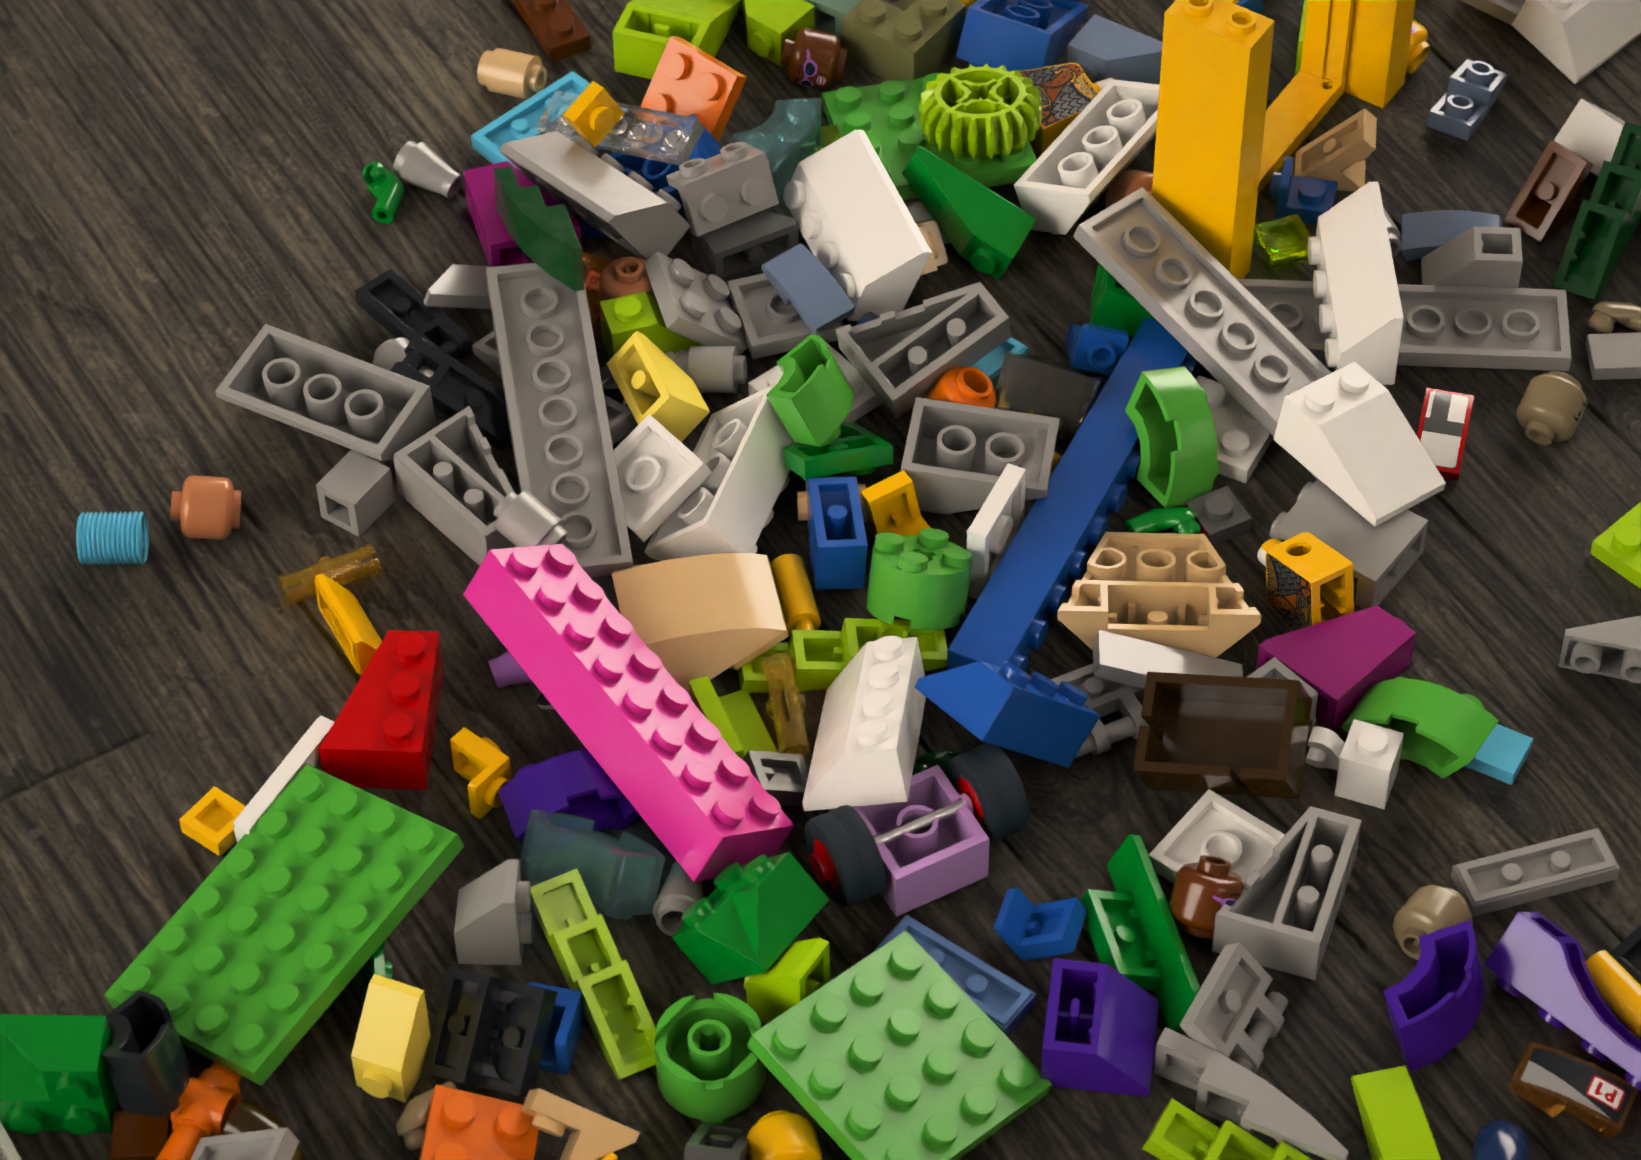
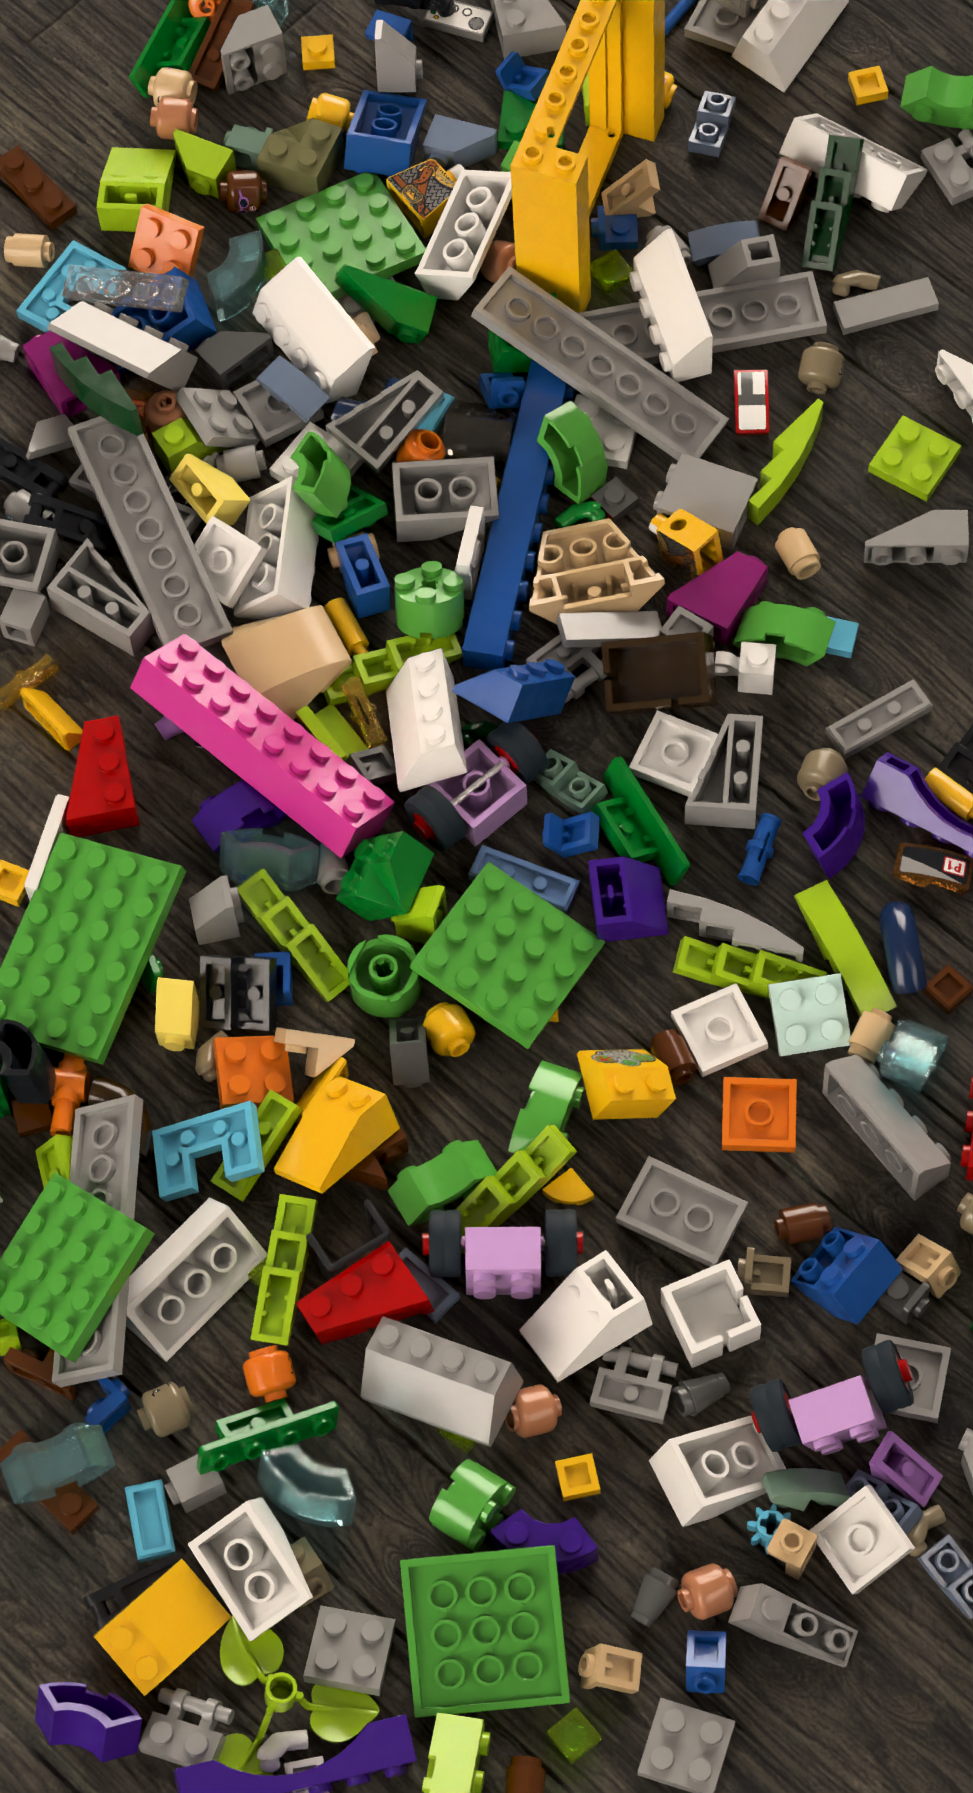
camera: 10 degrees left, 15 degrees up
yellow bracket [450,727,512,819] -> none
light grey brick [493,490,569,547] -> none
yellow plate [563,81,625,147] -> none
light grey bracket [666,142,779,237] -> none
yellow bracket [861,470,931,537] -> none
lime gear [919,63,1042,160] -> none
reddish brown head [1169,855,1244,939] -> none
light grey plate [1179,942,1288,1073] -> none
white slope [1273,362,1446,527] -> none
none -> sand green slope [533,749,608,814]
none -> blue pin [737,813,782,886]
none -> lime slope [748,399,823,526]
none -> tan brick [775,527,821,580]

